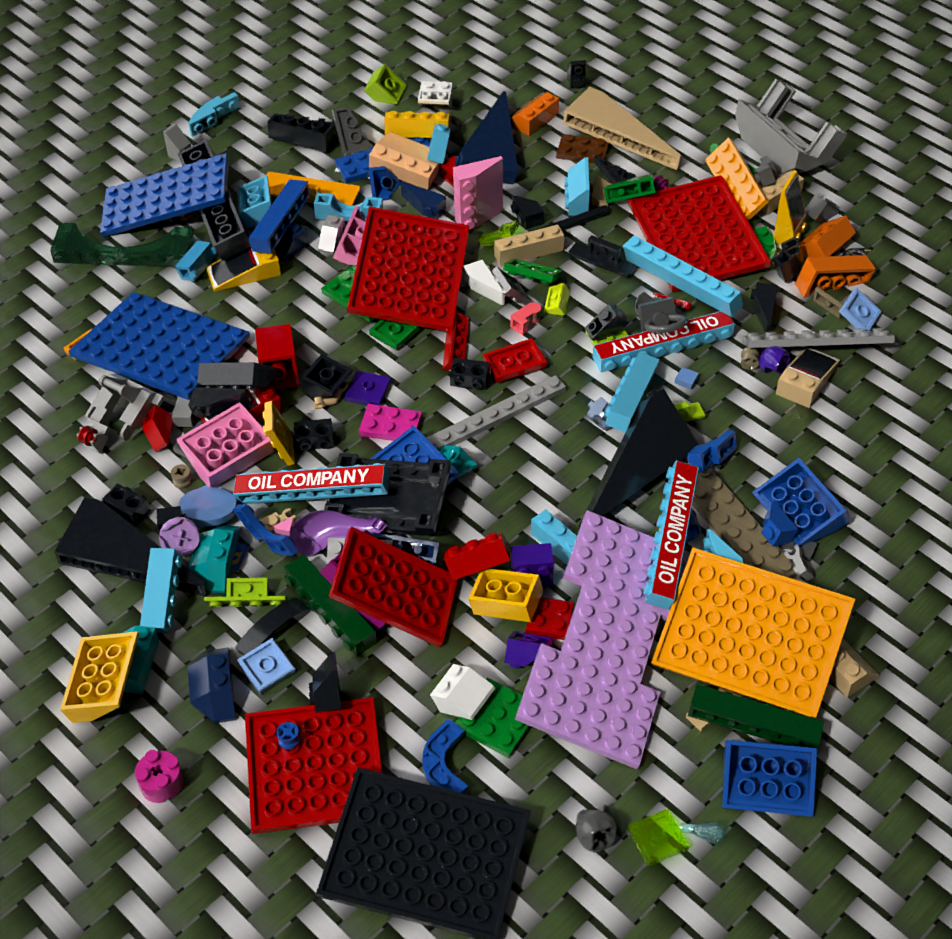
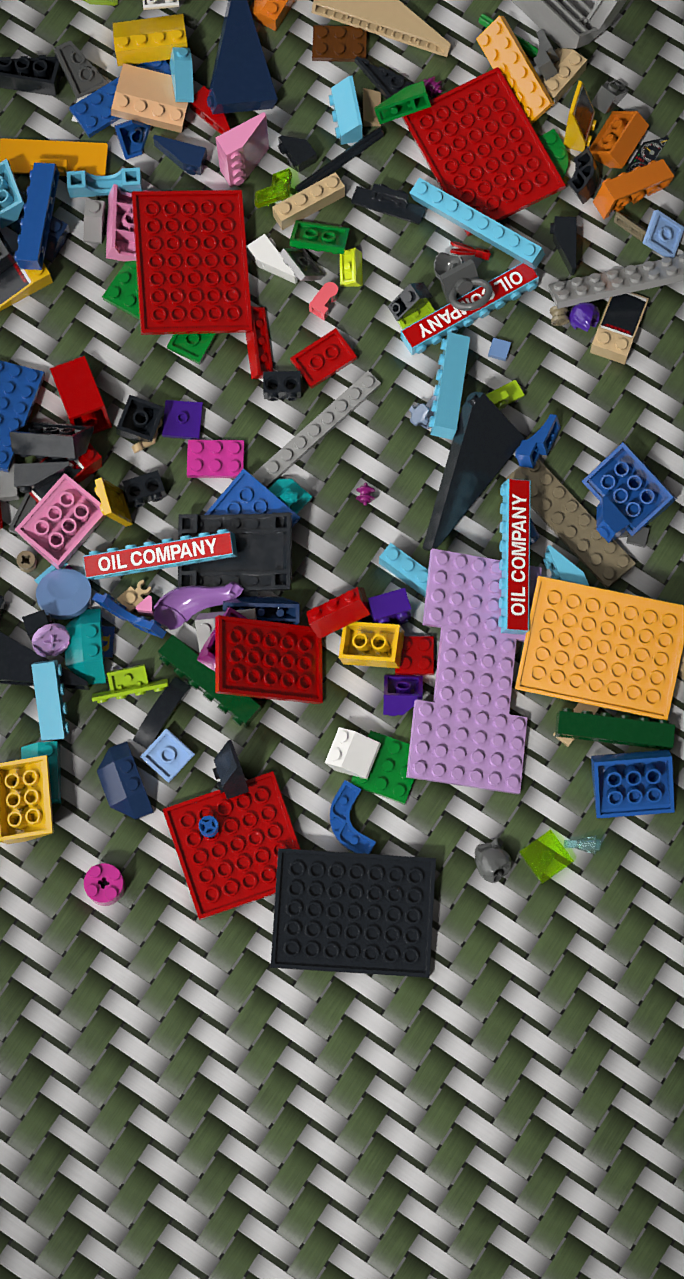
camera: 10 degrees left, 25 degrees up
light grey plate [784,544,814,582] -> none
none -> magenta wheel [356,483,375,506]

